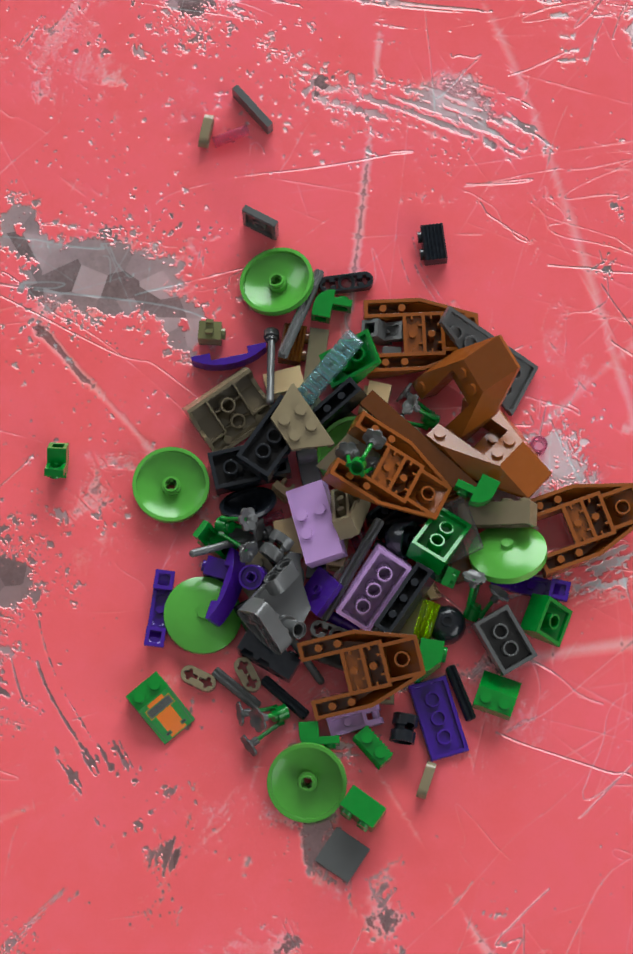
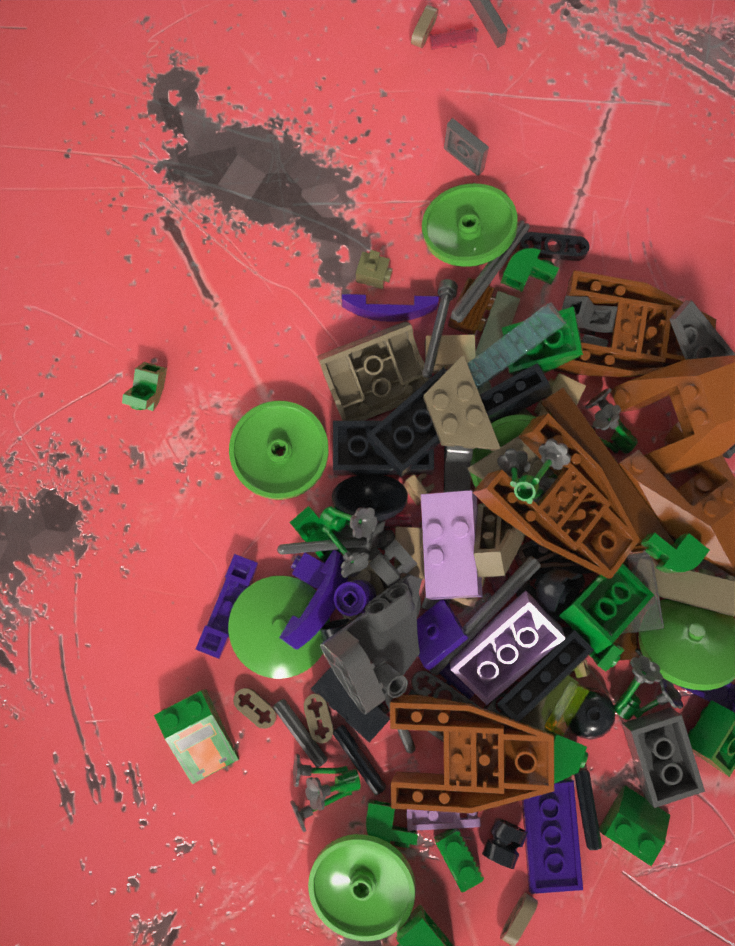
camera: 15 degrees right, 5 degrees up
black brick [417,223,448,266] -> none

